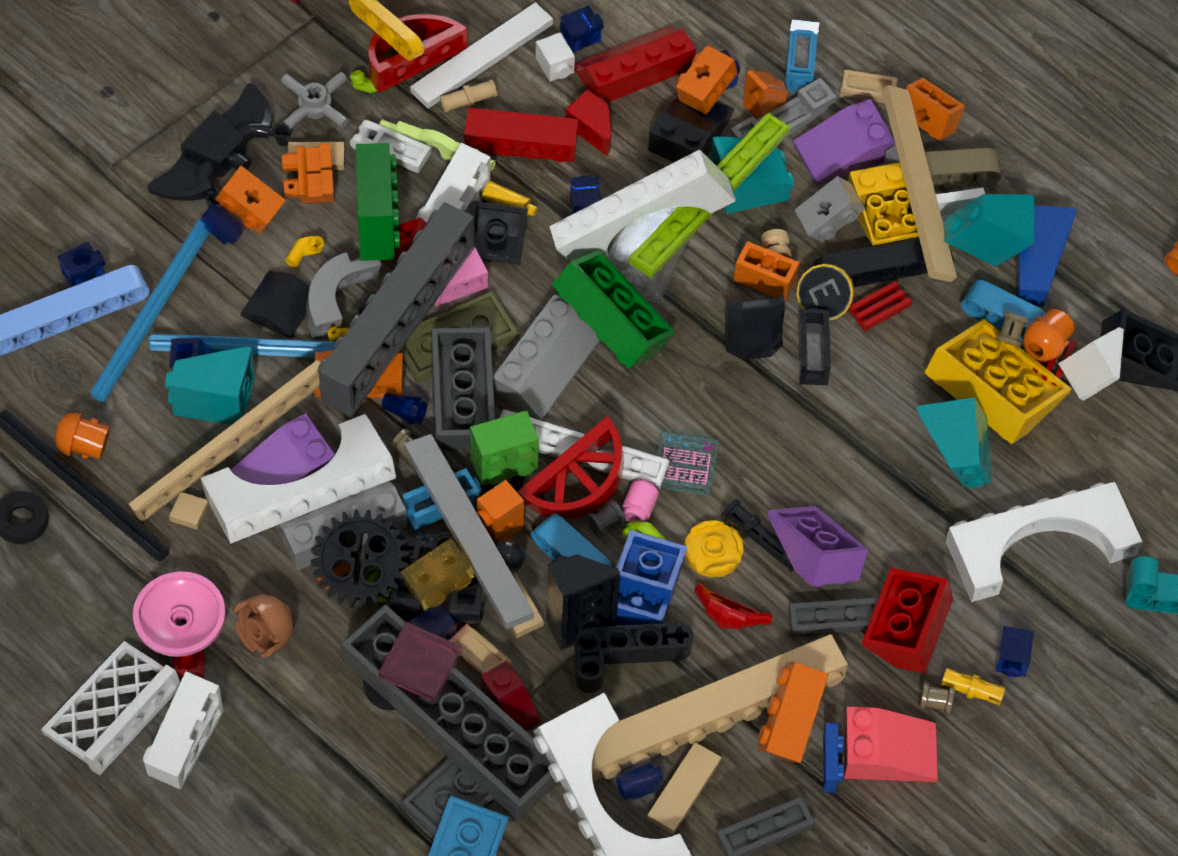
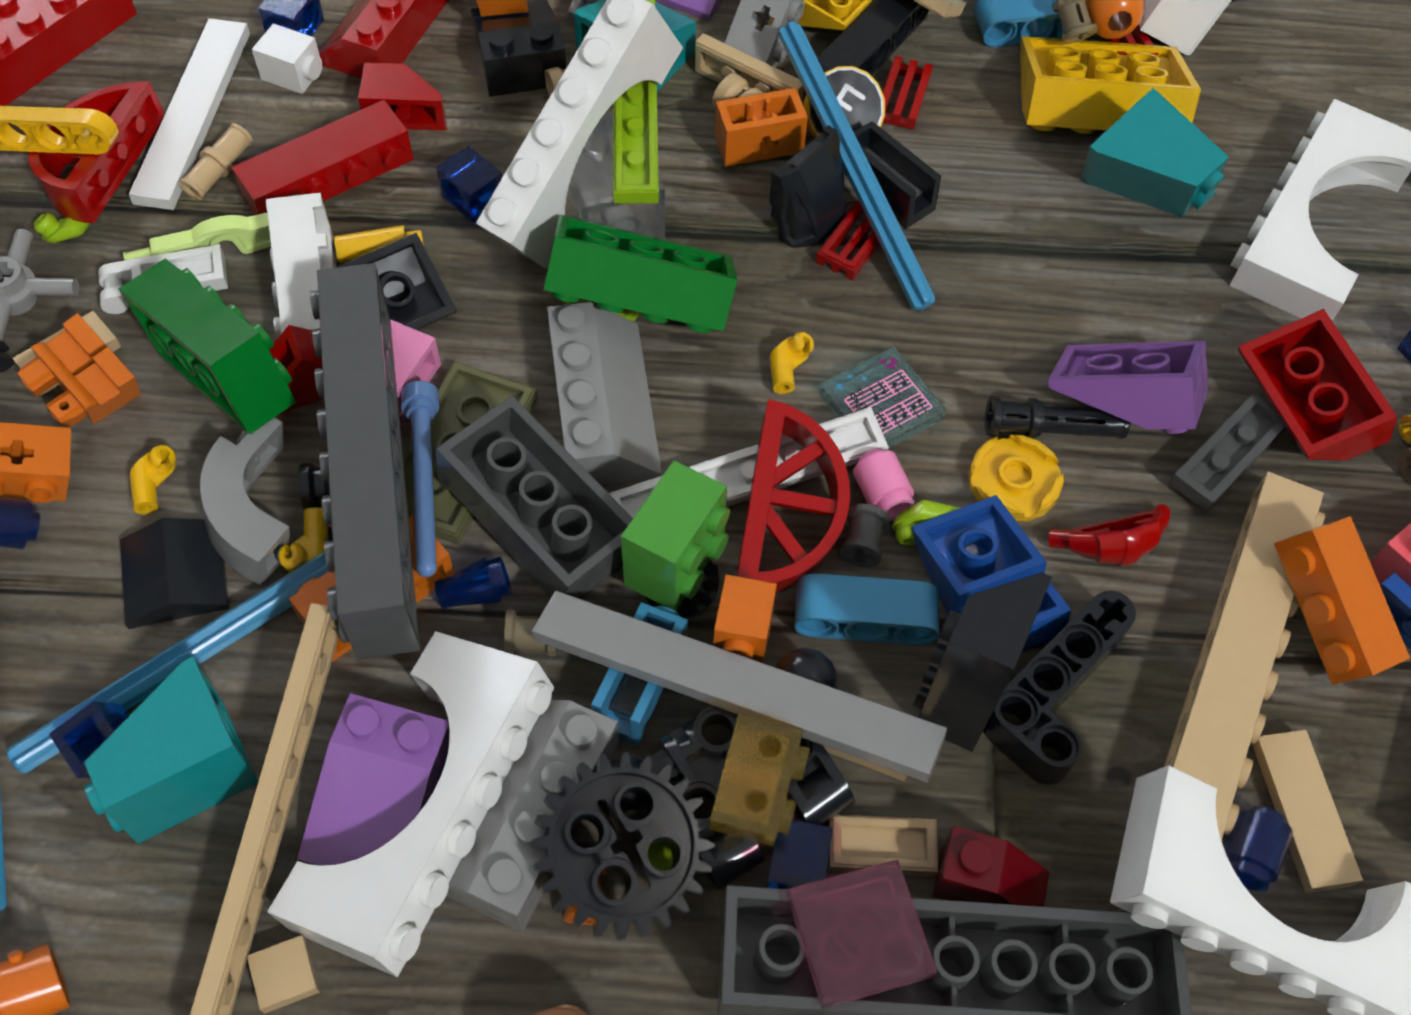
camera: 40 degrees left, 0 degrees up
none -> medium blue piece [401,381,439,577]
none -> tan tile [695,33,804,104]
none -> yellow arm [769,332,814,394]
none -> dark azure axle [778,21,935,311]
none -> red tile [816,200,880,281]

